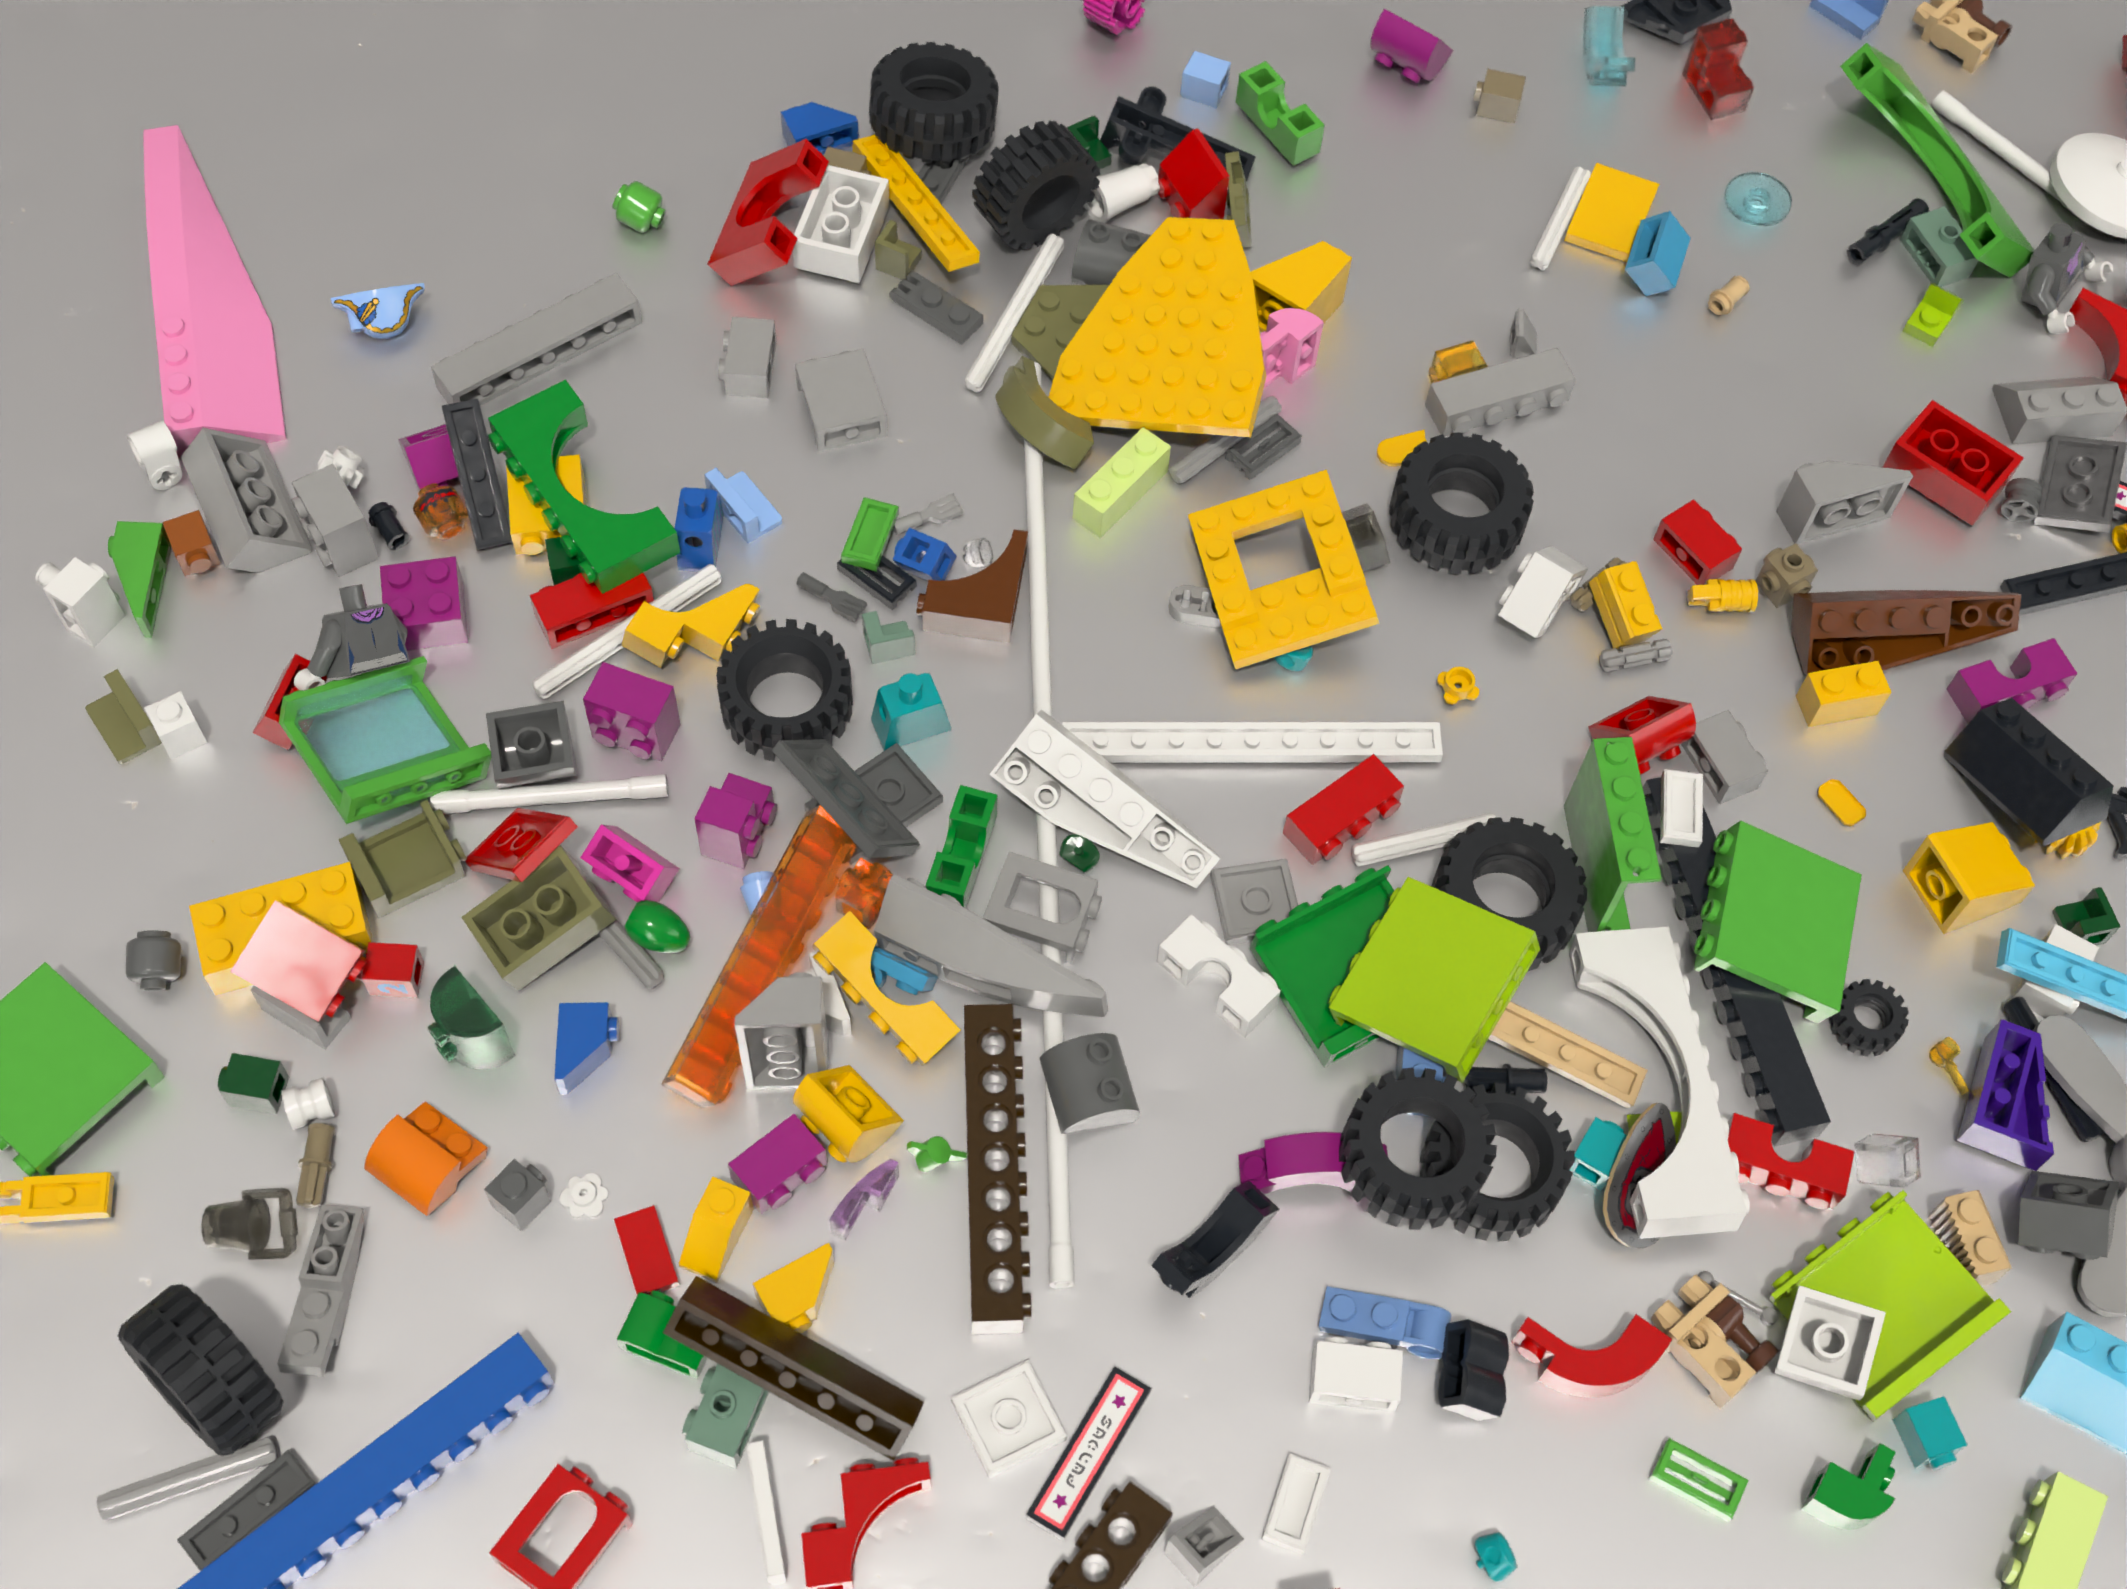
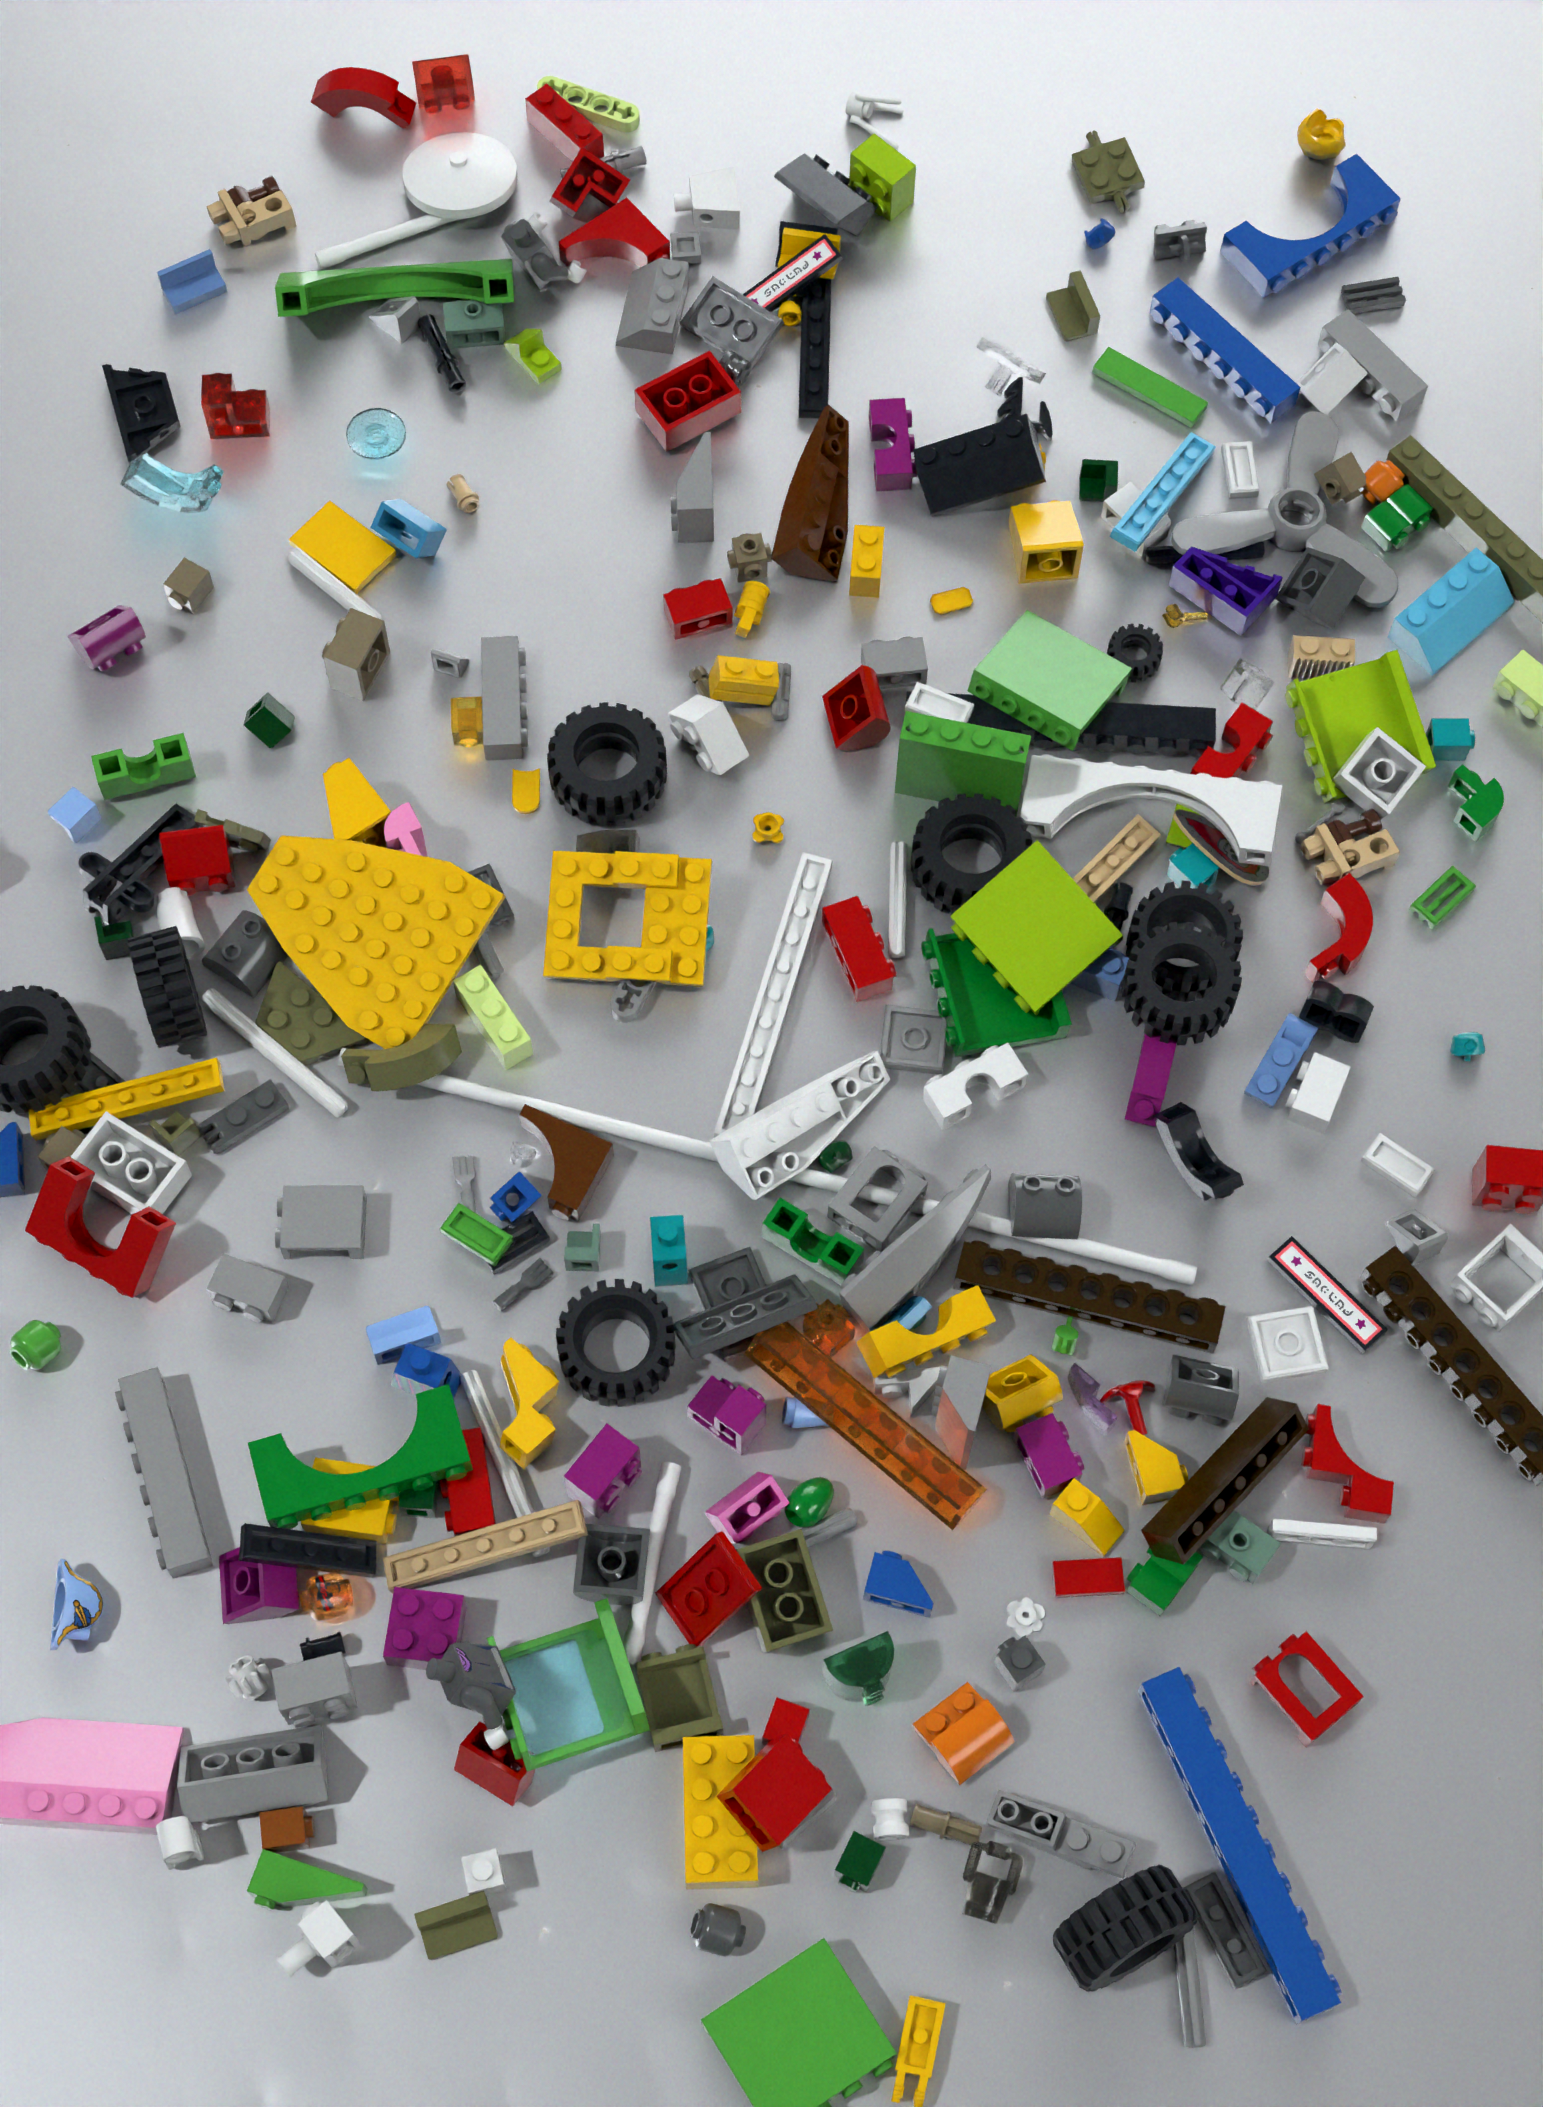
camera: 70 degrees left, 5 degrees up
none -> dark green panel [243,693,295,748]
none -> dark tan brick [322,608,391,701]
none -> light grey slope [369,296,421,344]
none -> tan tile [383,1500,588,1593]
none -> red plant [1099,1380,1155,1435]
none -> dark grey brick [1163,1355,1239,1425]

